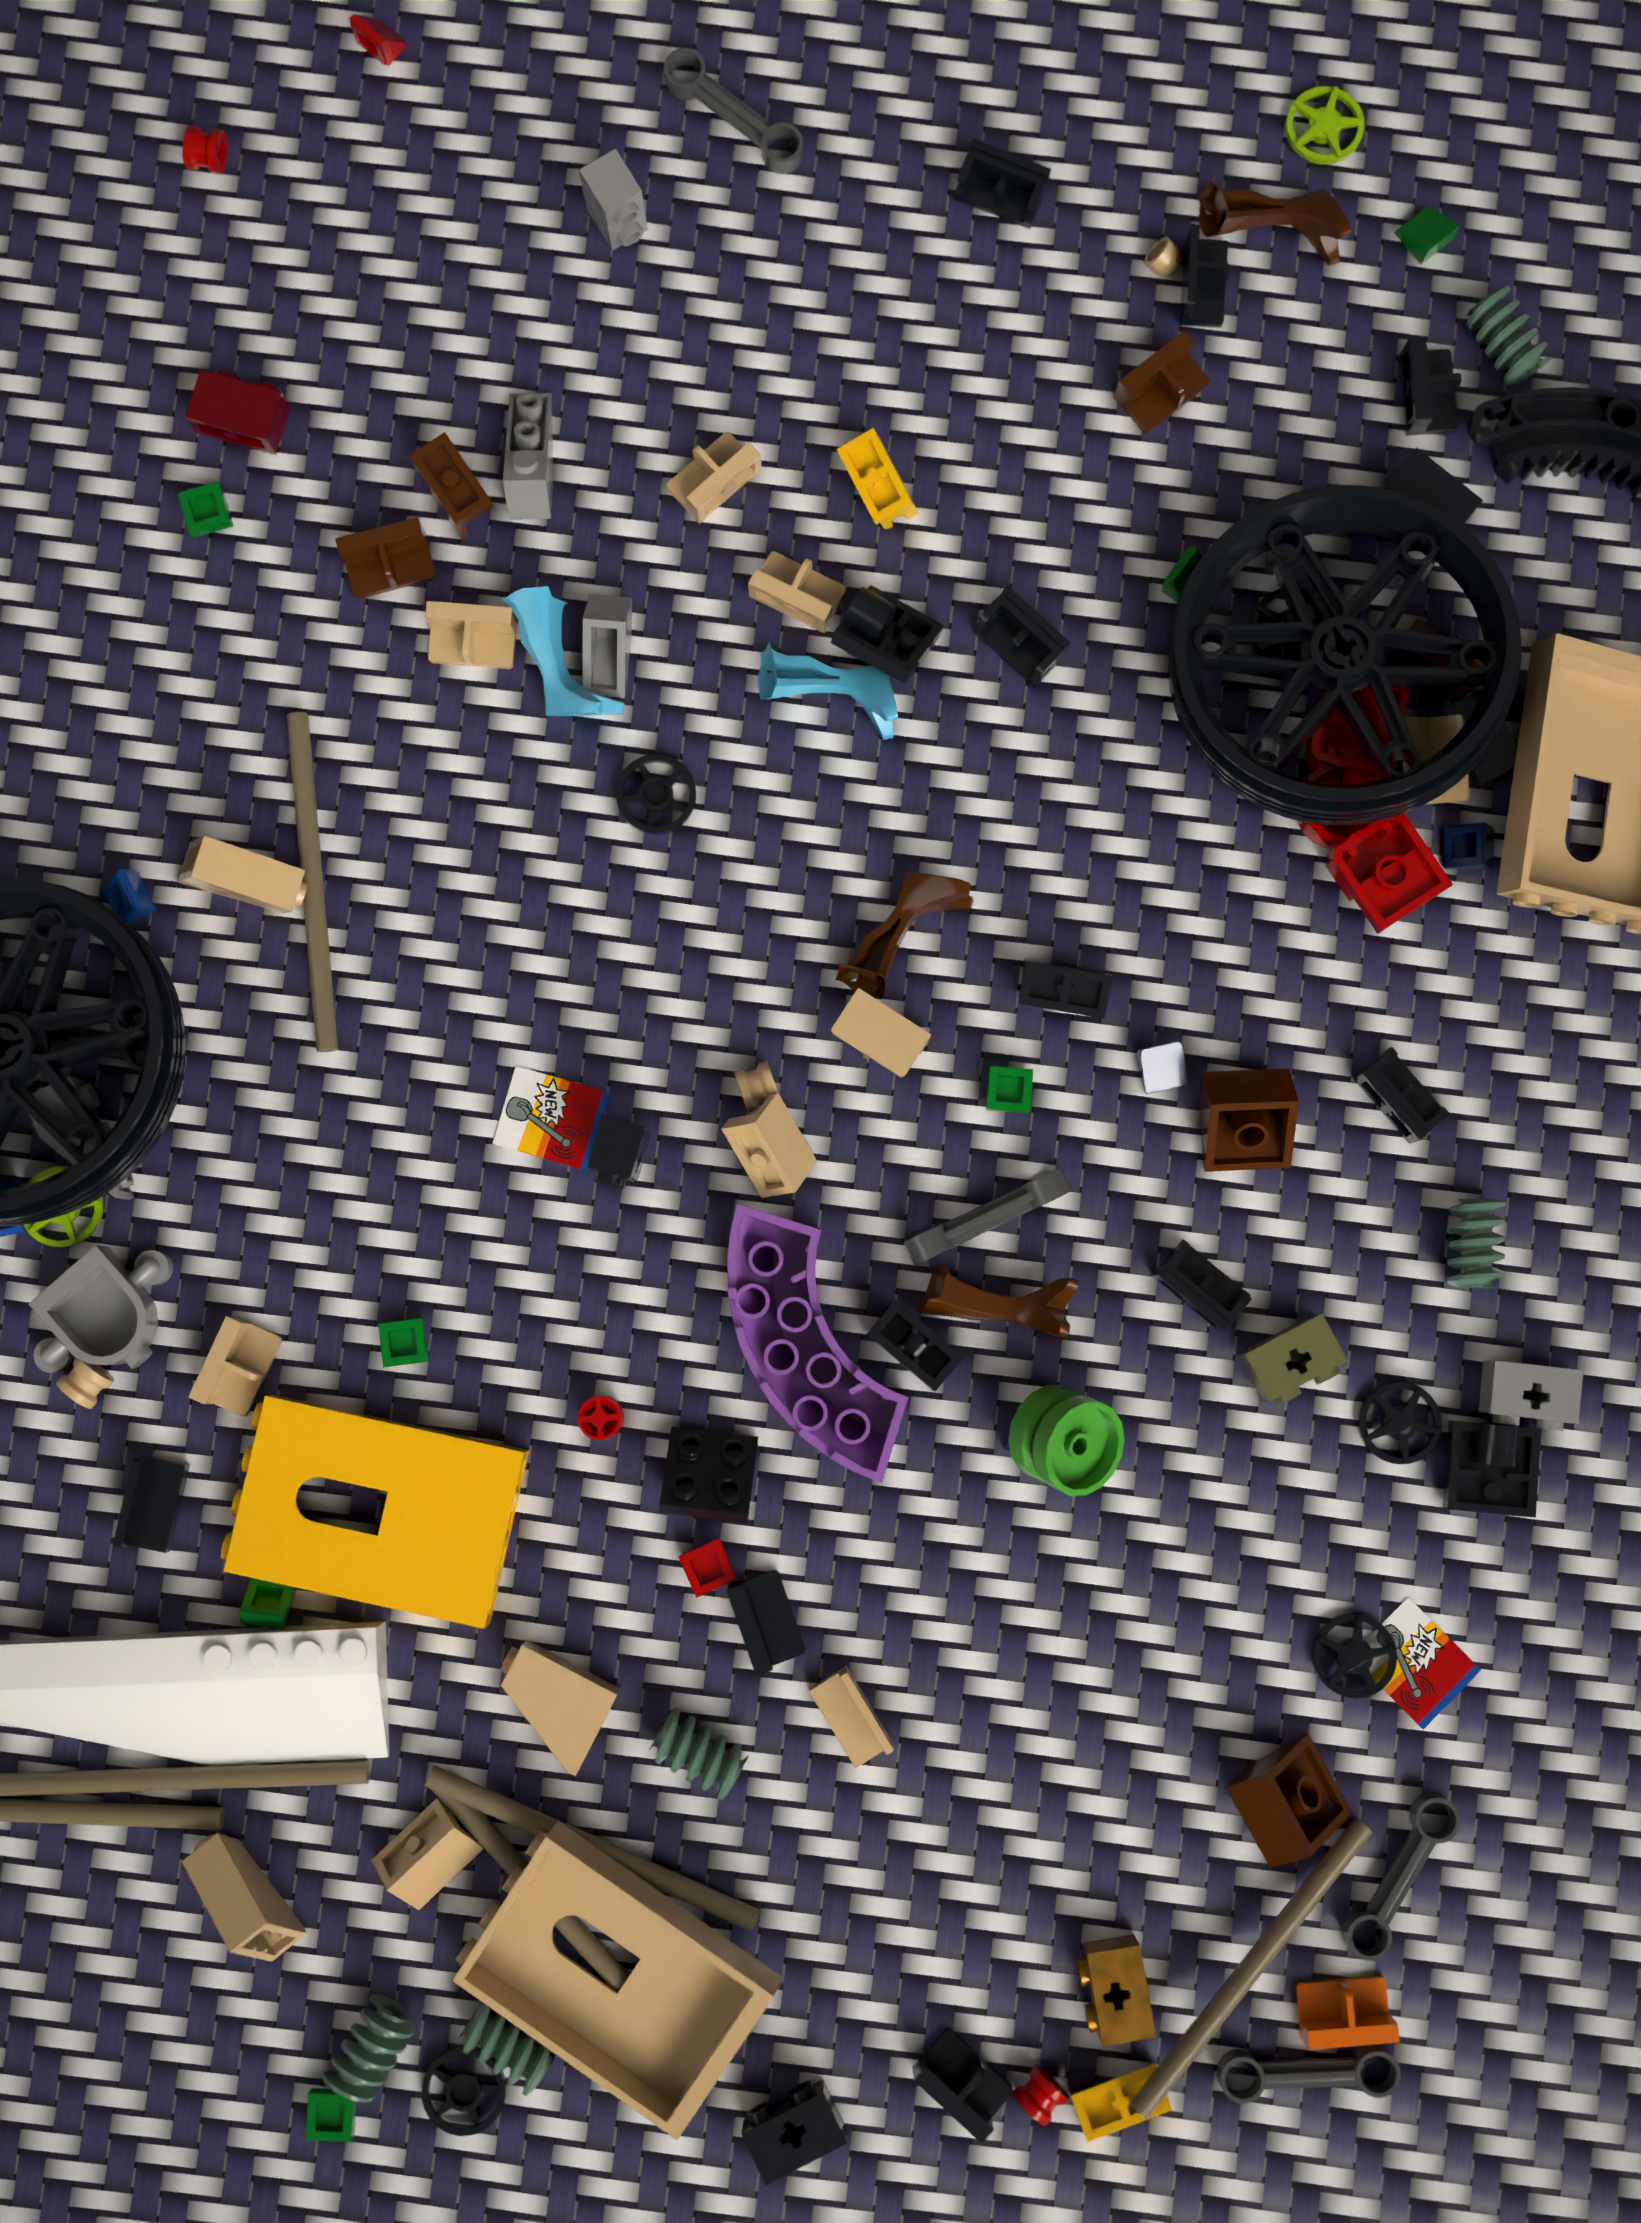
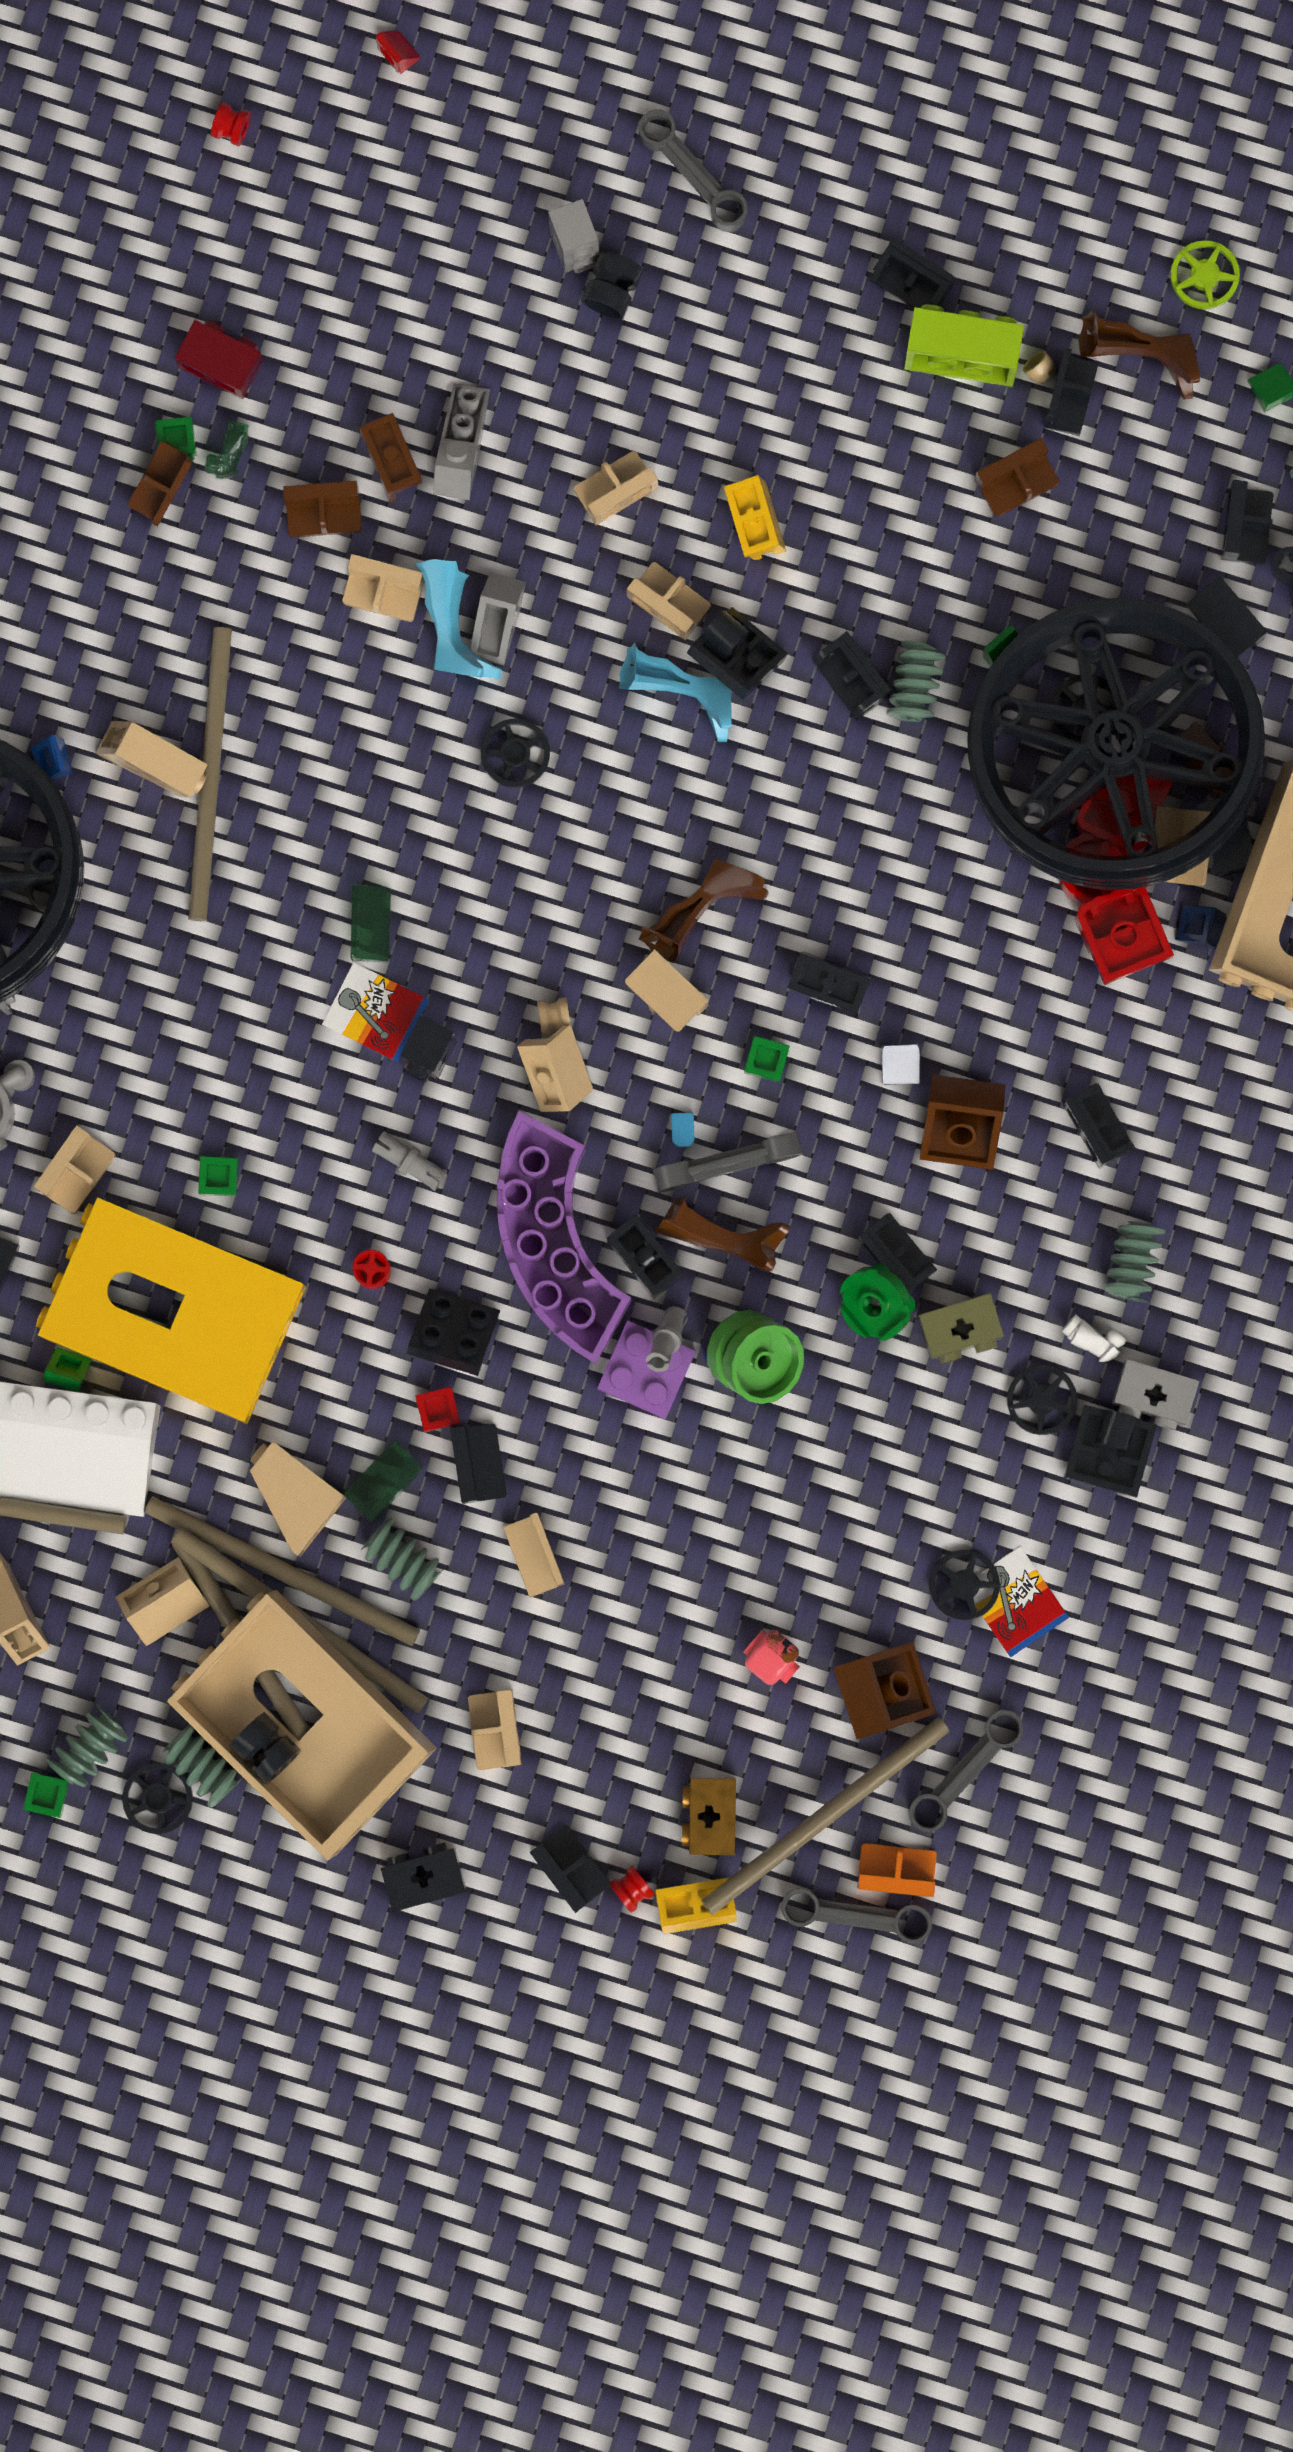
camera: 15 degrees right, 0 degrees up
none -> reddish brown panel [127,440,195,527]
none -> dark tan piece [144,1496,420,1646]
none -> clear green arm [204,421,250,479]
none -> black wheel [229,1712,301,1784]
none -> clear green hinge [343,1440,425,1523]
none -> clear green slope [350,885,391,962]
none -> light grey pin [372,1131,447,1191]
none -> tan panel [468,1690,522,1770]
none -> black wheel [581,251,644,319]
none -> medium lavender plate [597,1320,696,1420]
none -> light grey pin [646,1306,688,1372]
none -> dark azure piece [671,1113,695,1148]
none -> coral head [743,1630,800,1685]
none -> green plate [840,1264,915,1341]
none -> sand green piece [886,640,946,722]
none -> lime brick [904,305,1024,387]
none -> white arm [1062,1314,1126,1362]

